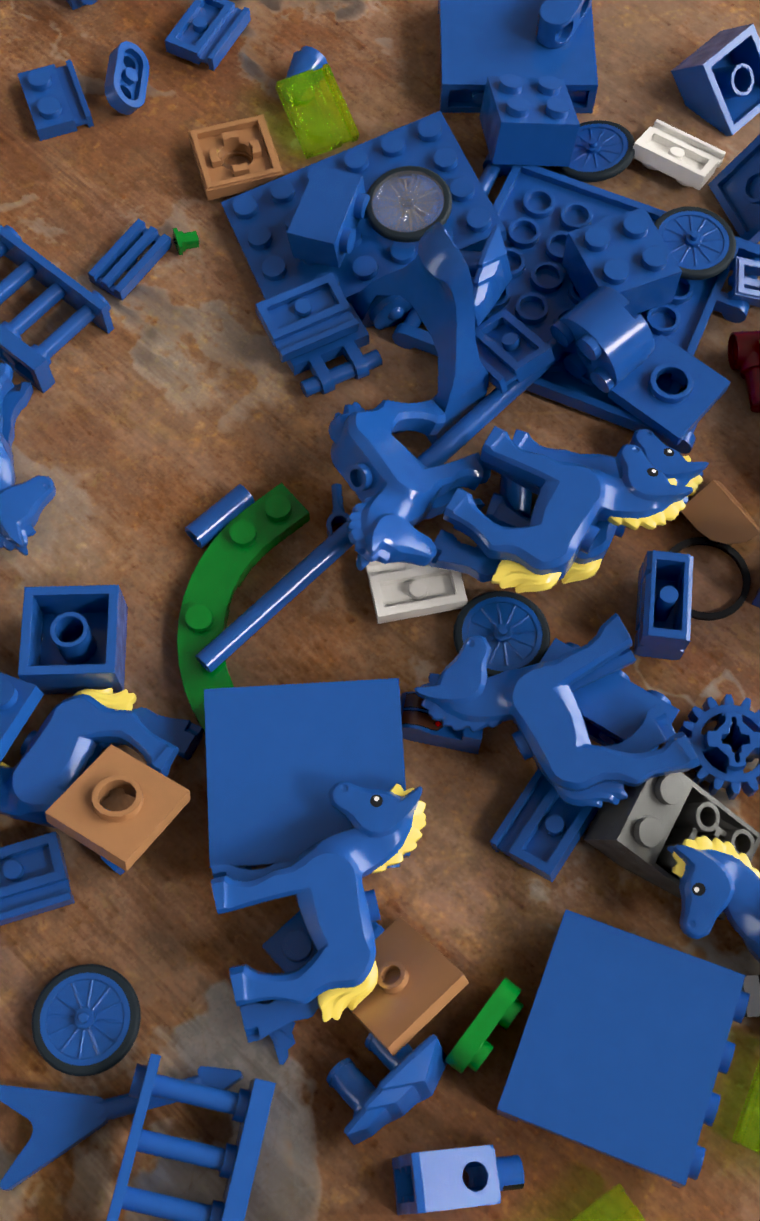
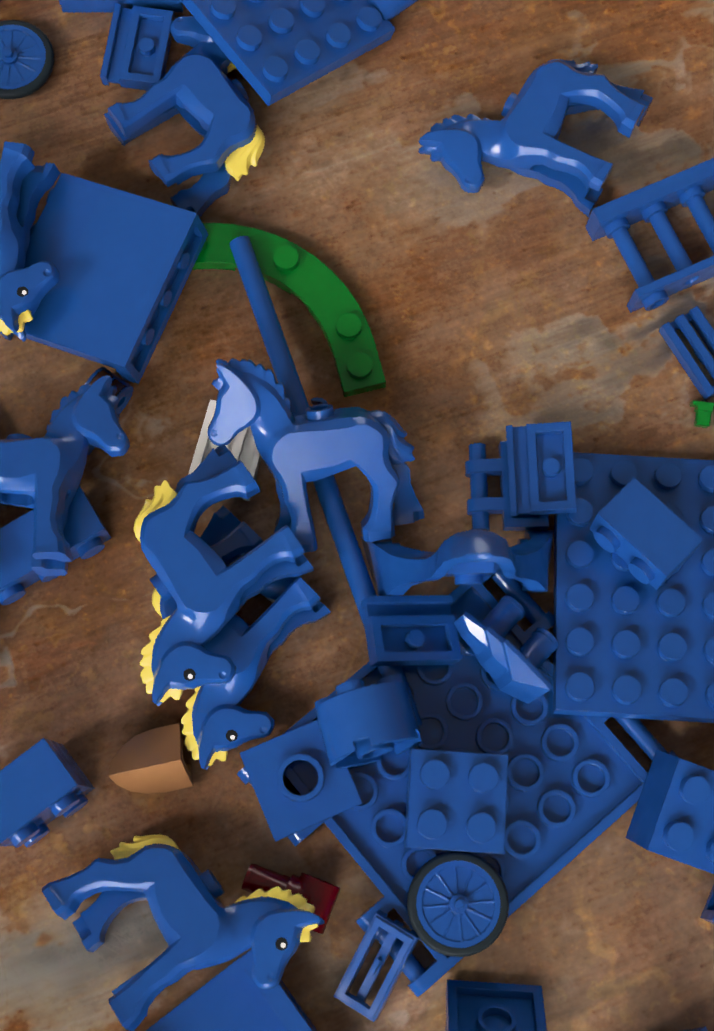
camera: 115 degrees right, 10 degrees up
blue brick [18,585,128,694] -> none
medium nougat piece [45,744,190,872] -> none
blue axle [185,484,255,548] -> none
clear wheel [366,166,452,243] -> none
blue wheel [453,591,550,677] -> none
blue wheel [555,120,635,183] -> none
white plate [633,119,726,190] -> none
blue brick [634,550,694,660] -> none
black piece [669,537,751,621] -> none

